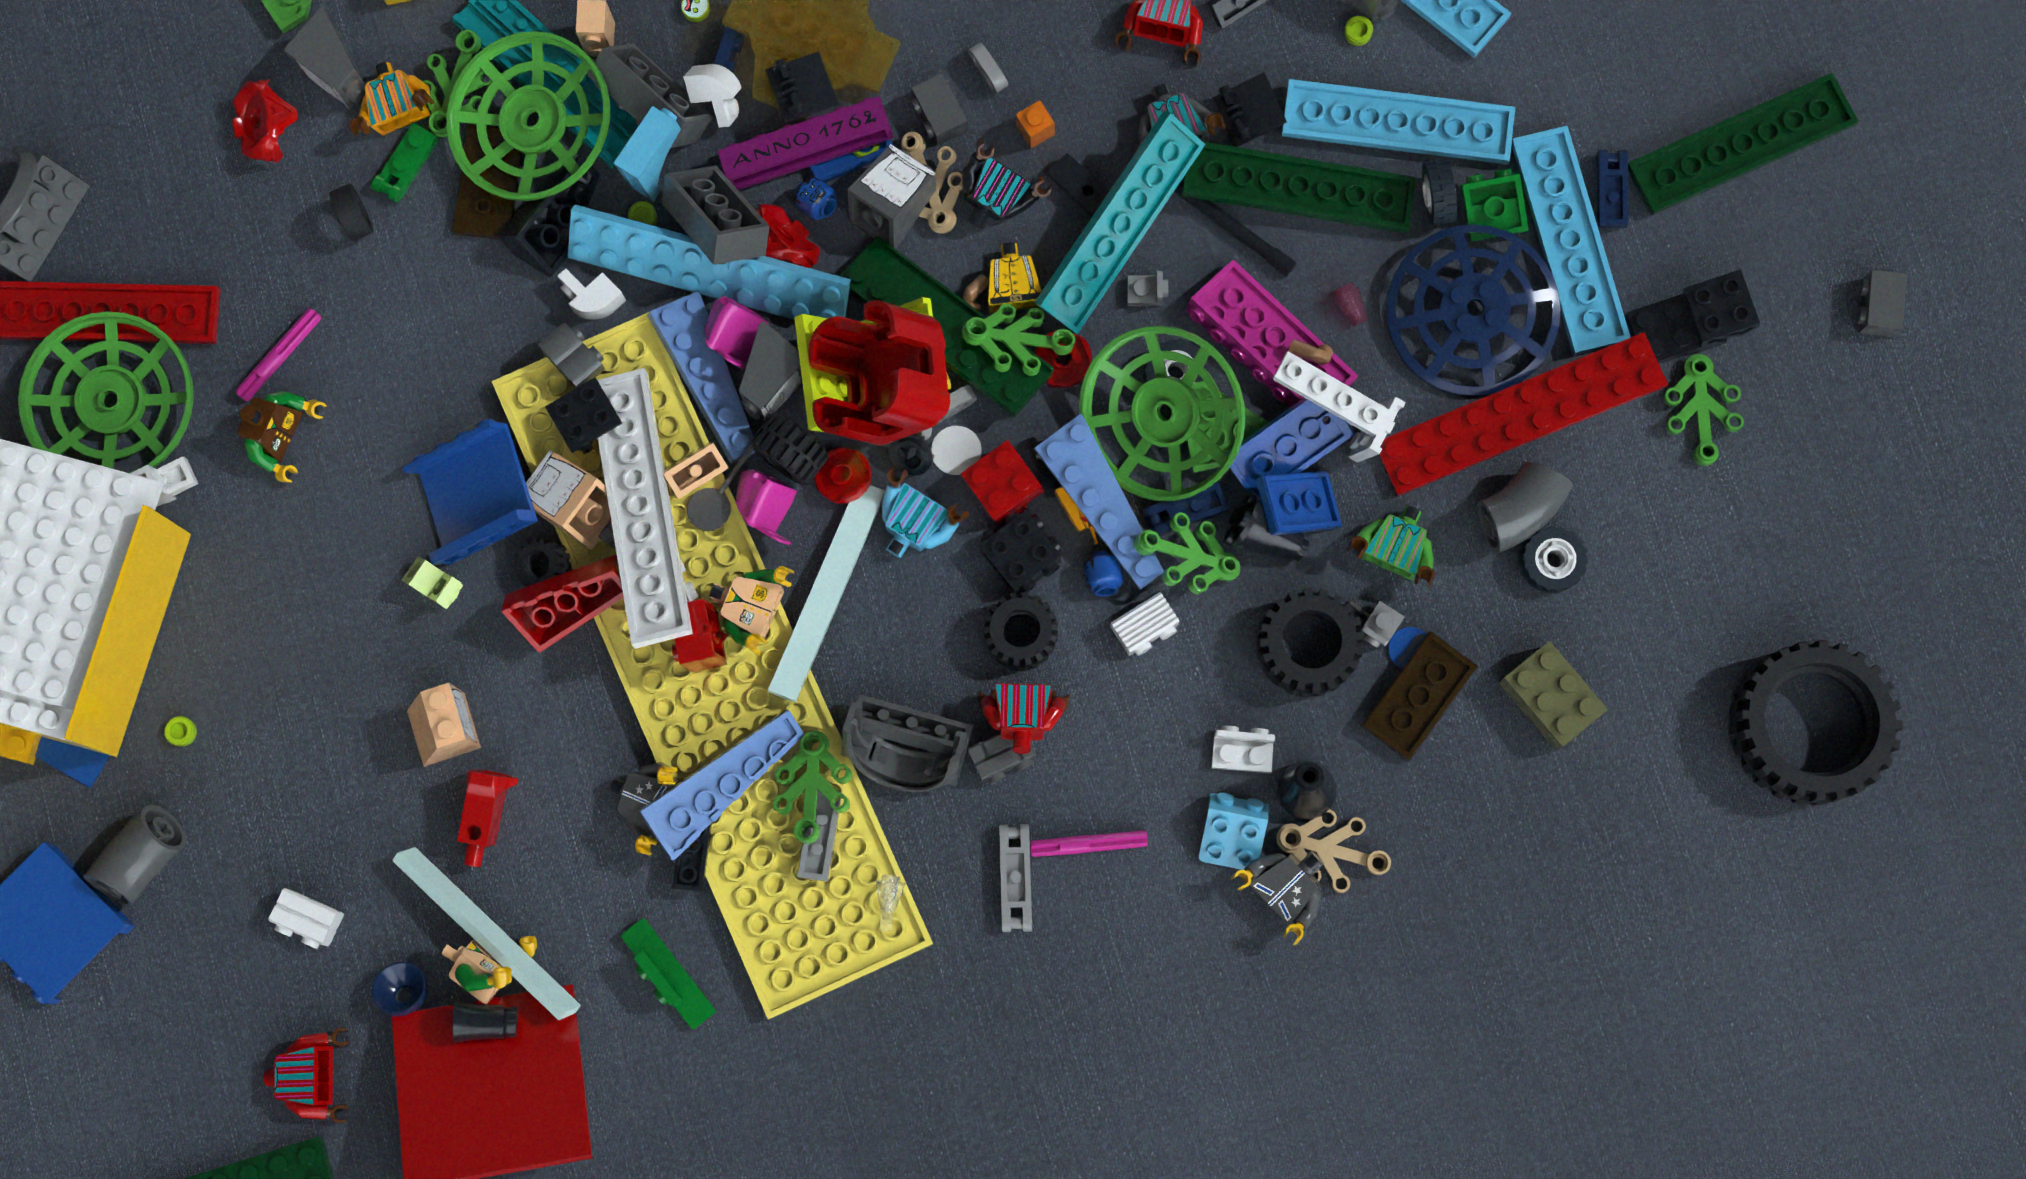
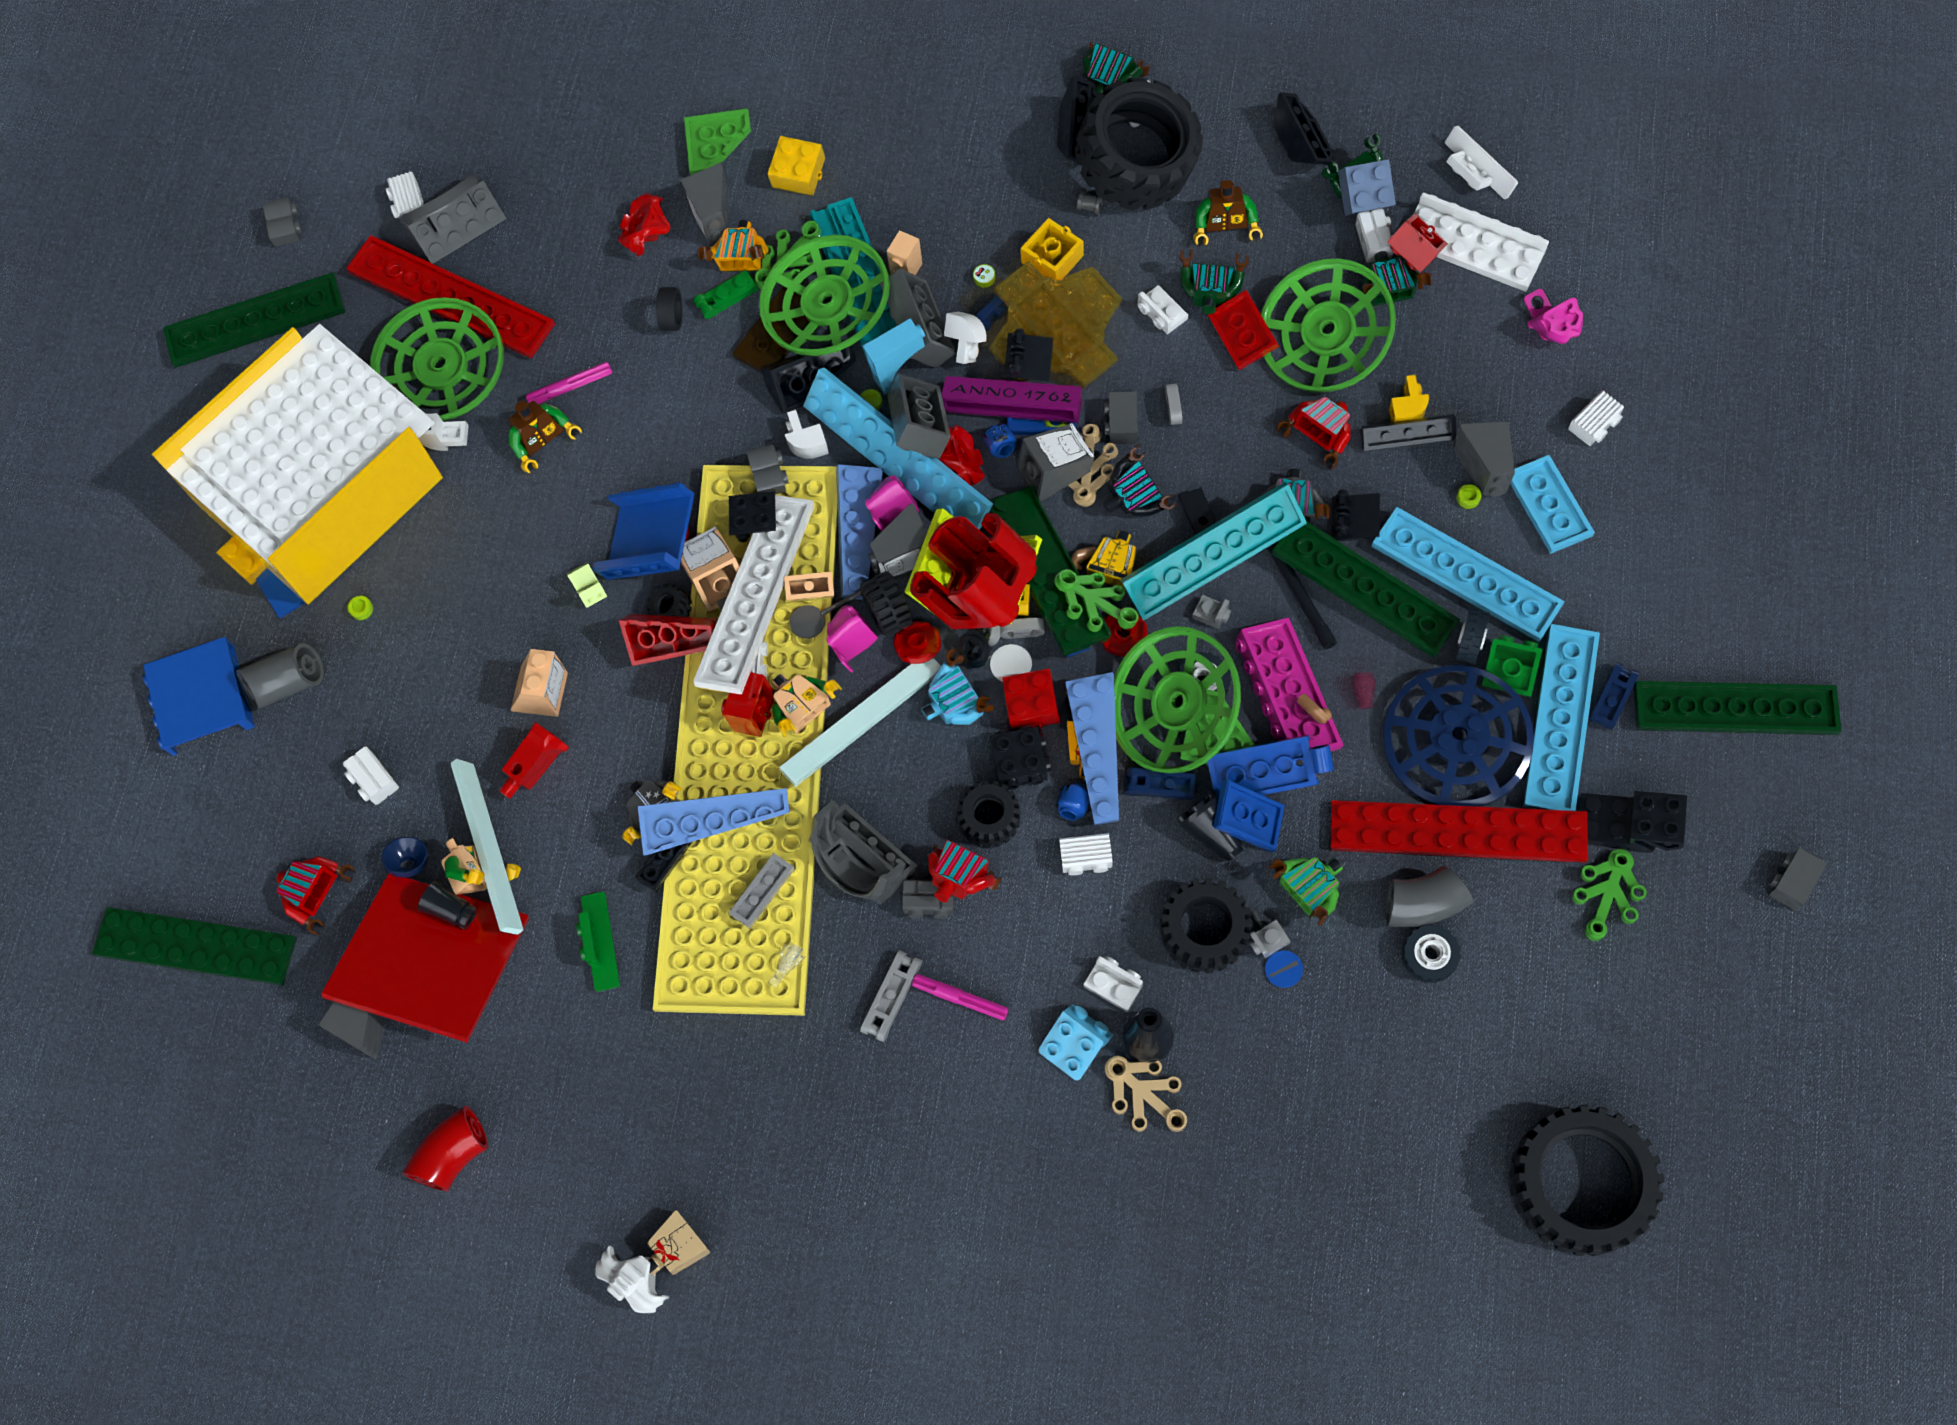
camera: 30 degrees right, 10 degrees down
bright green plant [773,731,852,844] -> none
orange brick [1016,100,1055,149] -> none
bright green plant [1134,512,1240,594] -> none
dark grey torso [1230,851,1324,945] -> none
white bracket [1273,351,1406,463] -> none
dark brown plate [1360,631,1478,761] -> none
olive brick [1499,641,1608,751] -> none

